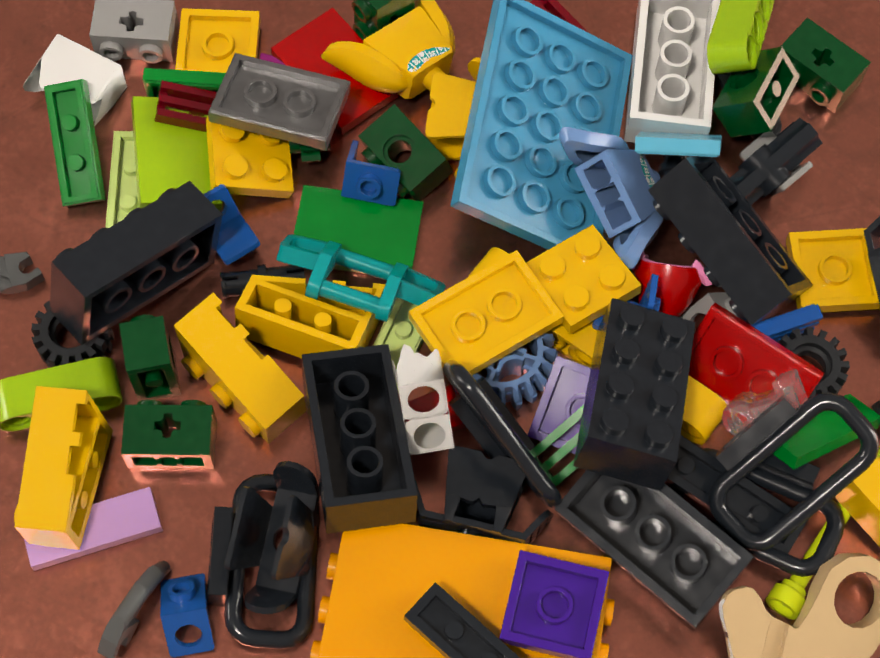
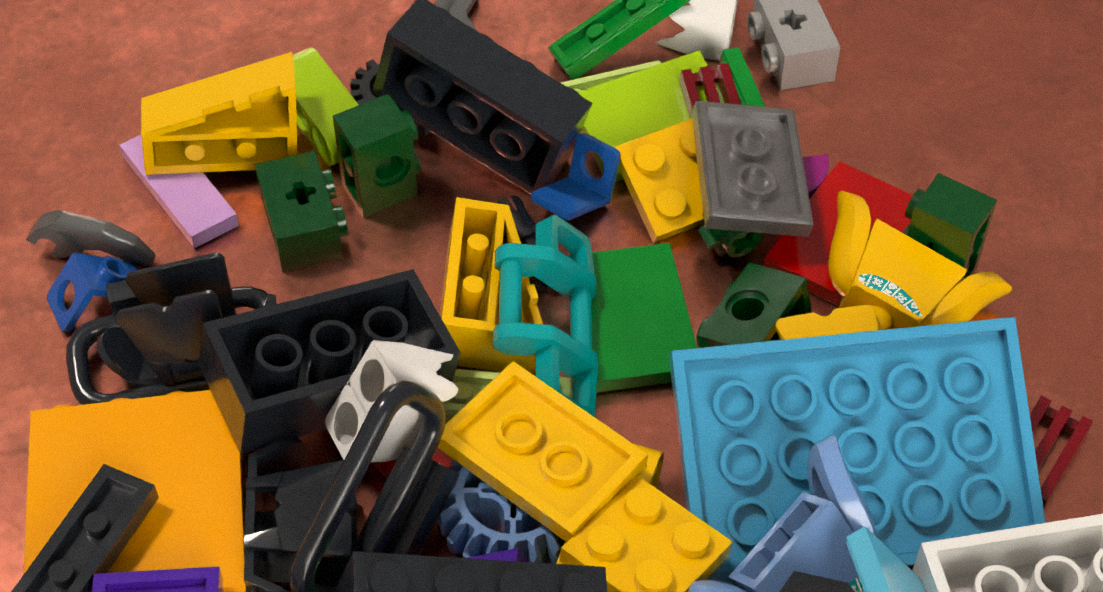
camera: 75 degrees right, 15 degrees down
yellow wedge [174,292,307,444] -> none
yellow plate [175,8,261,73] -> none
blue bracket [341,140,401,206] -> none

